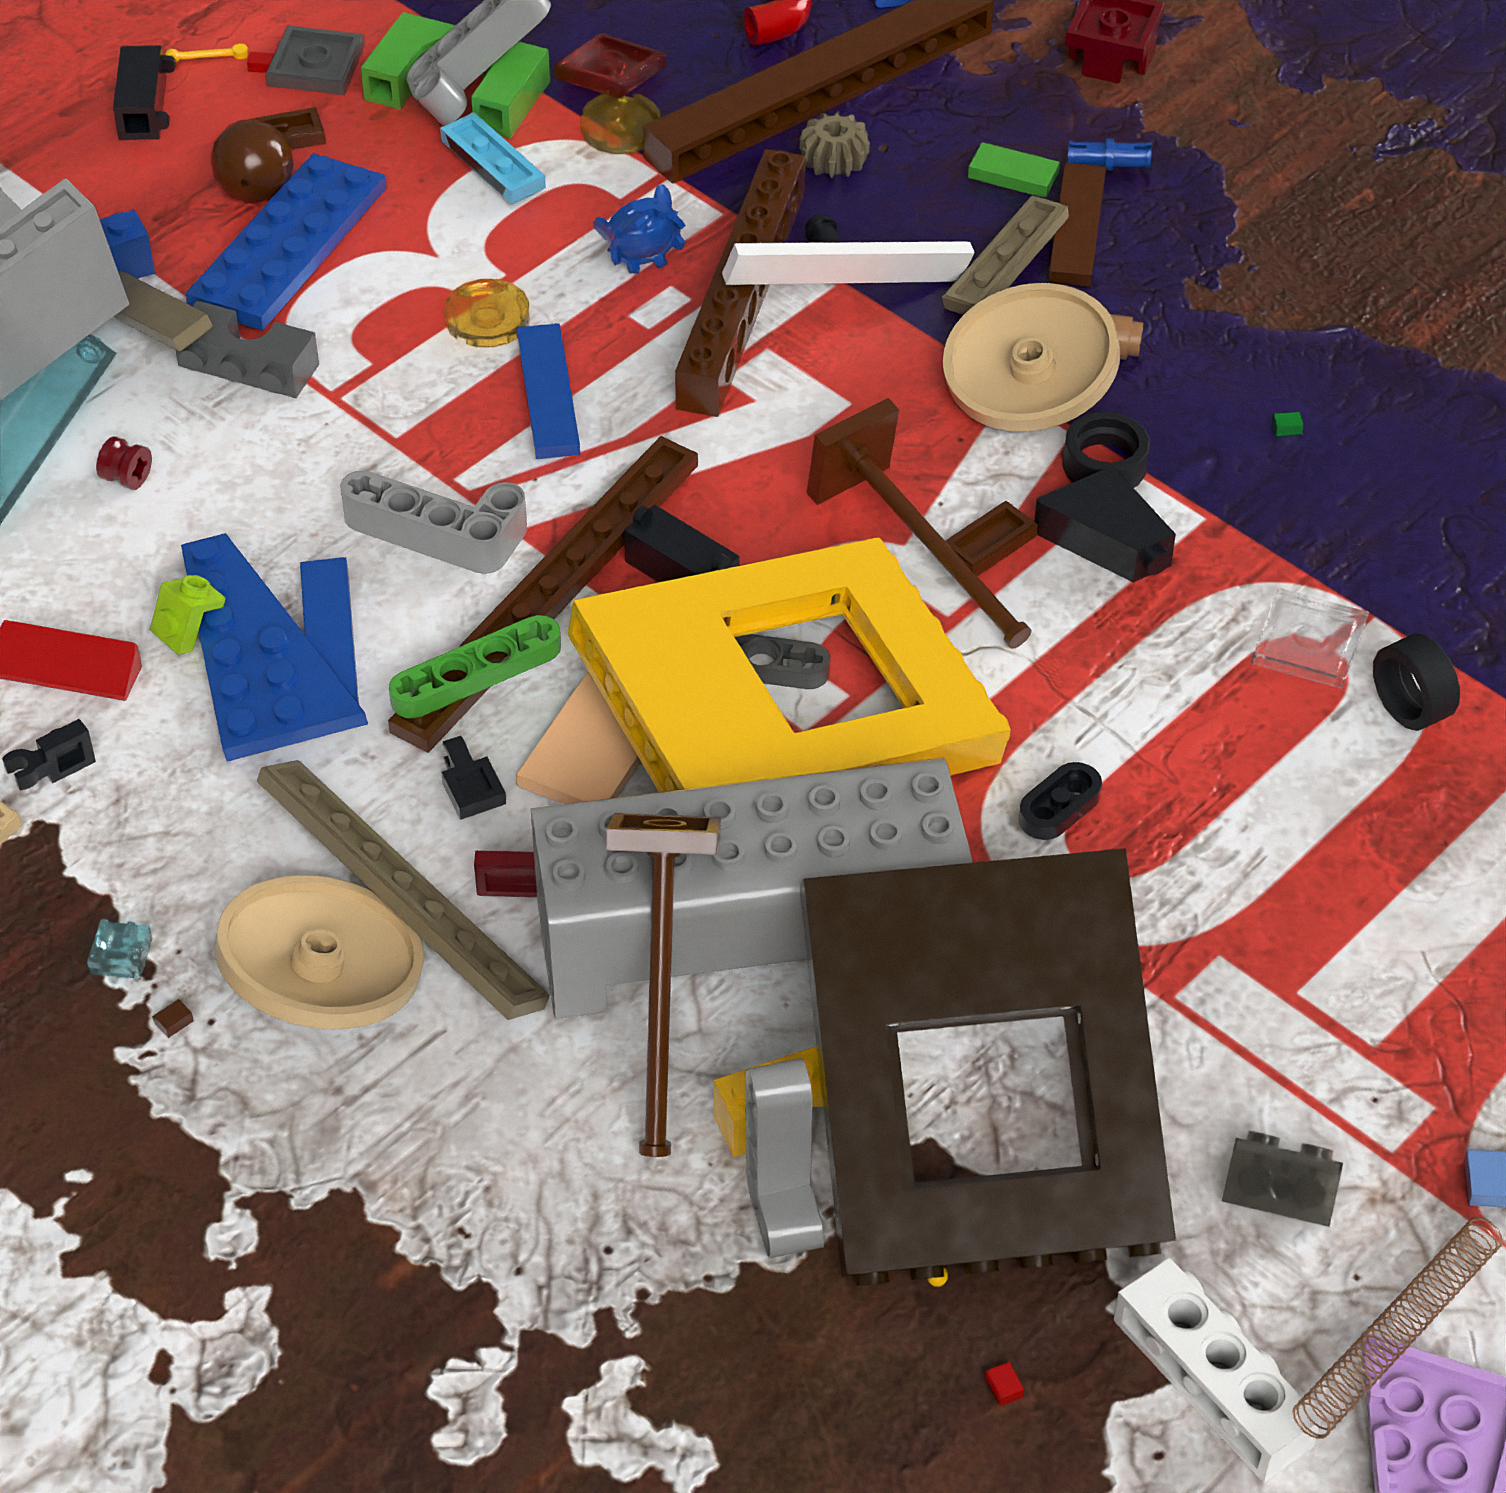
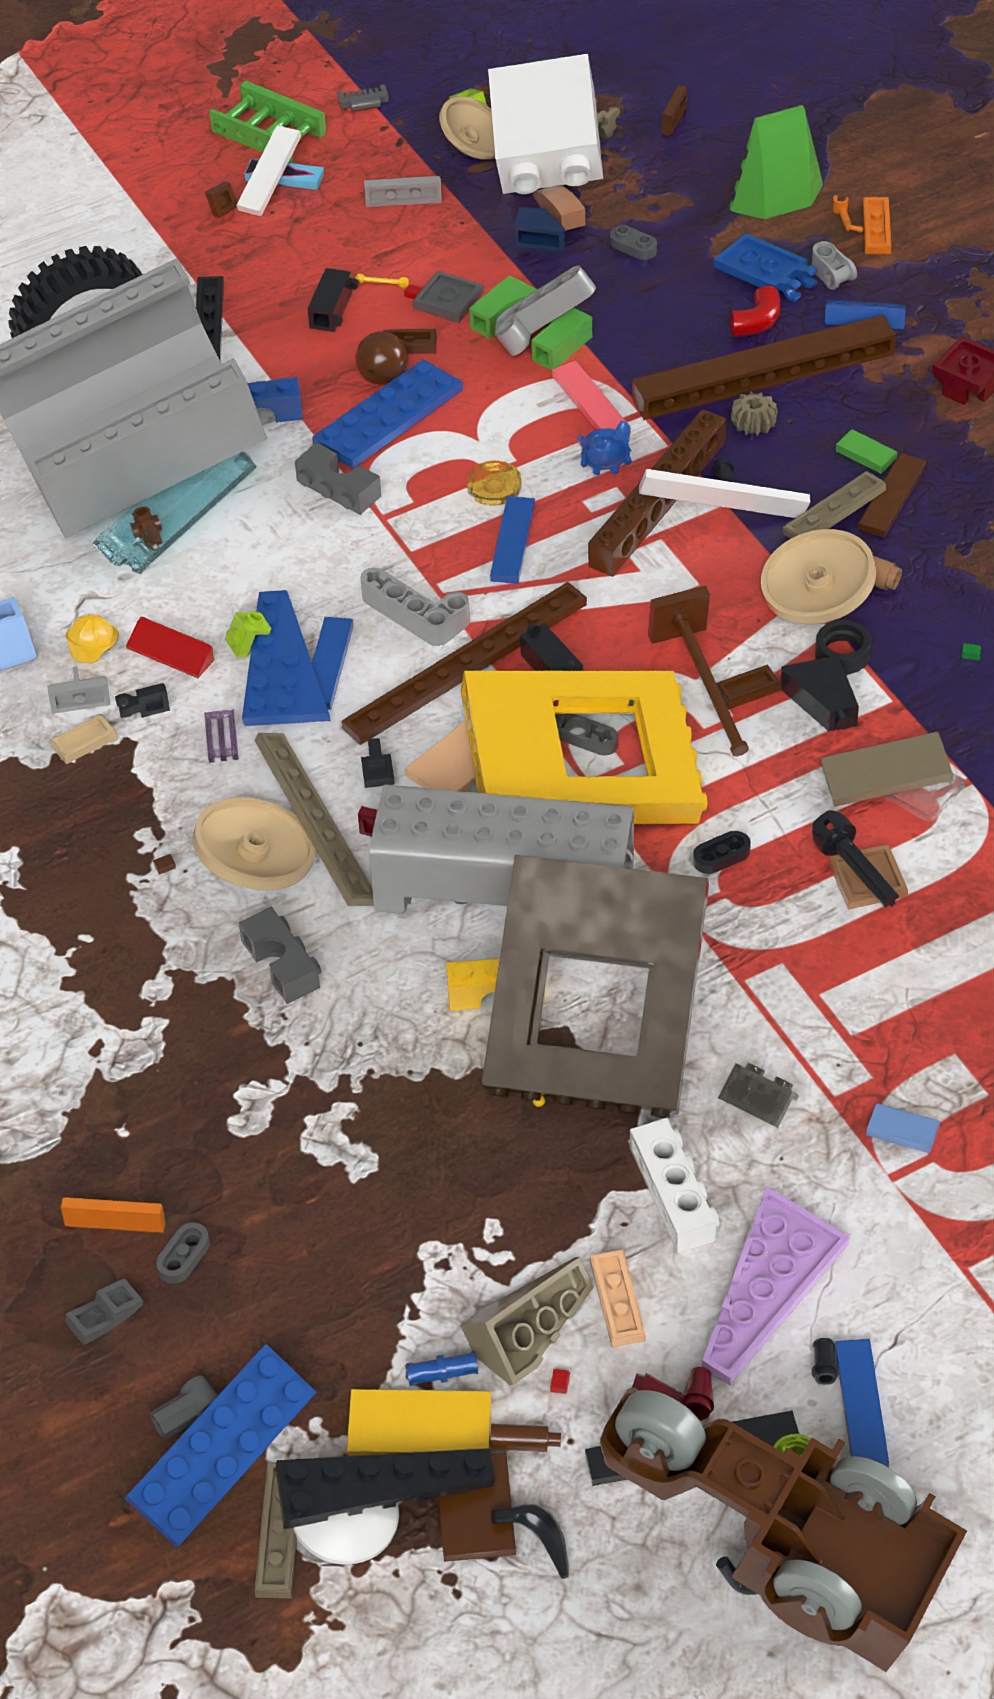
camera: 20 degrees right, 0 degrees up
clear light blue tile [87,919,153,979] -> none
dark red wheel [96,436,152,490] -> none
dark tan tile [114,270,213,352] -> none
bright green beam [389,615,561,718] -> none
medium azure plate [440,112,546,204] -> none
clear red tile [554,33,666,99] -> none
clear yellow tile [580,92,660,154] -> none
reddish brown tile [606,813,721,1157] -> none
light grey beam [746,1058,824,1258] -> none
red piece [984,1362,1024,1406] -> none
blue pin [1068,138,1152,171] -> none
medium nougat piece [1292,1217,1503,1439] -> none
black tyre [1373,633,1460,731] -> none
none -> clear purple tile [204,709,239,763]
none -> dark grey arch [239,906,321,1004]
none -> coral tile [552,361,625,430]
none -> black piece [812,810,899,908]
none -> dark tan tile [820,732,953,807]
none -> medium nougat tile [829,844,908,910]

